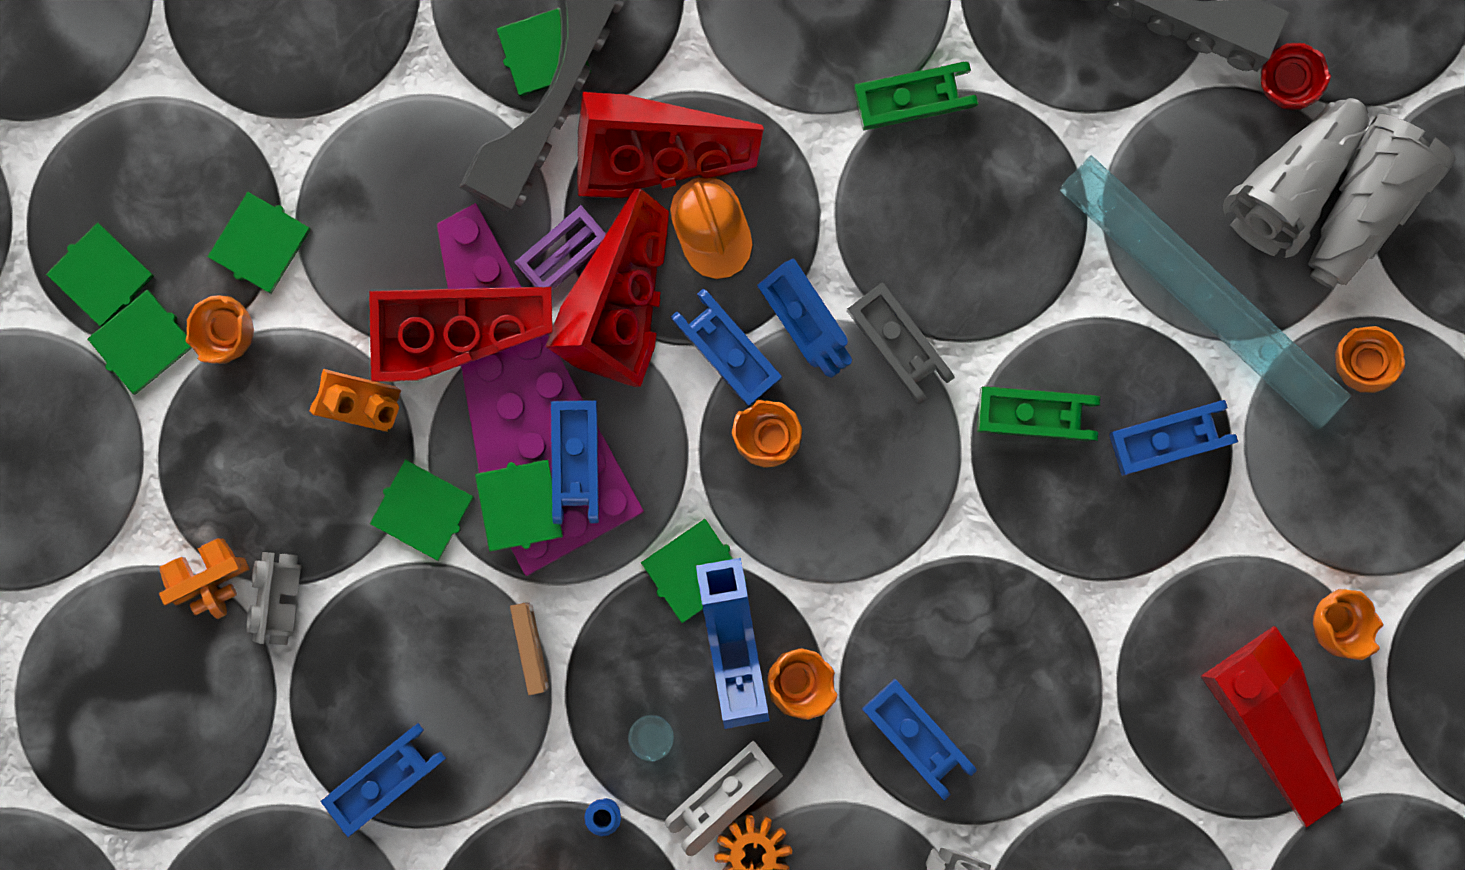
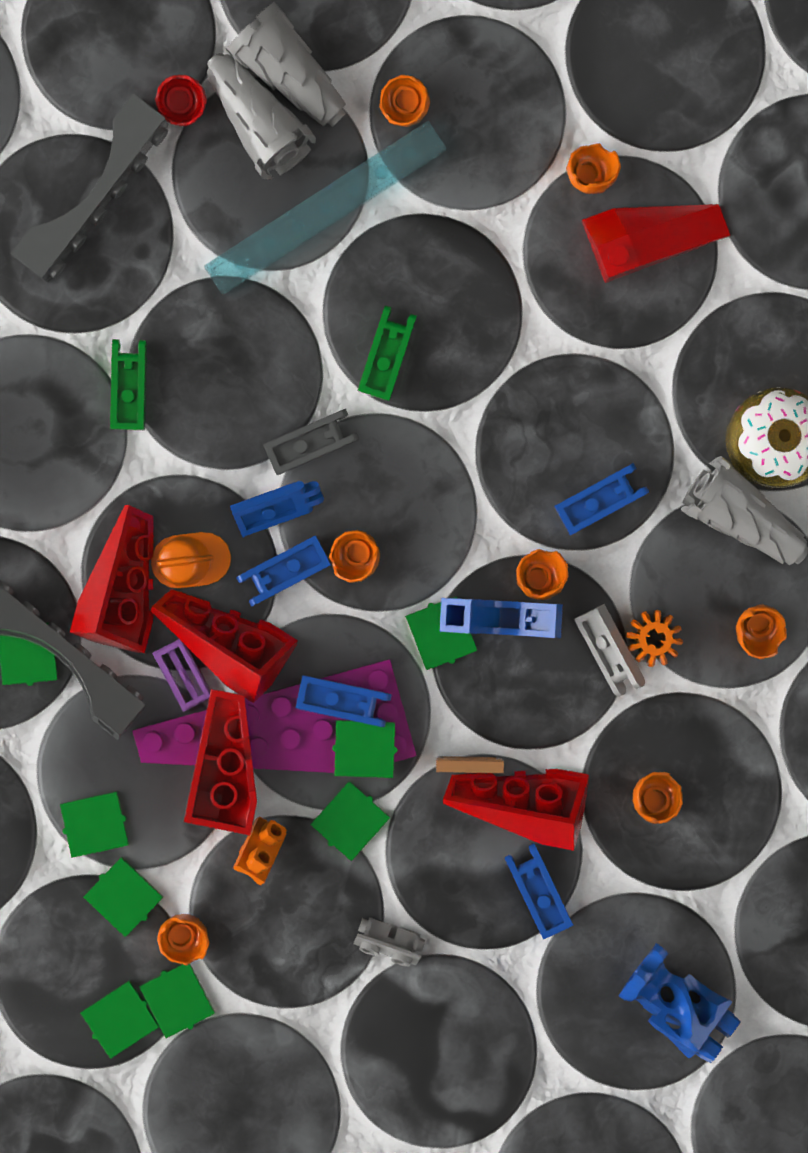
camera: 75 degrees left, 5 degrees up
orange hips [159,538,250,619] -> none
blue pin [584,798,621,836] -> none
clear light blue tile [628,715,674,761] -> none
blue hinge [1109,400,1238,476] -> none
none -> green piece [60,791,129,858]
none -> red wedge [443,769,590,851]

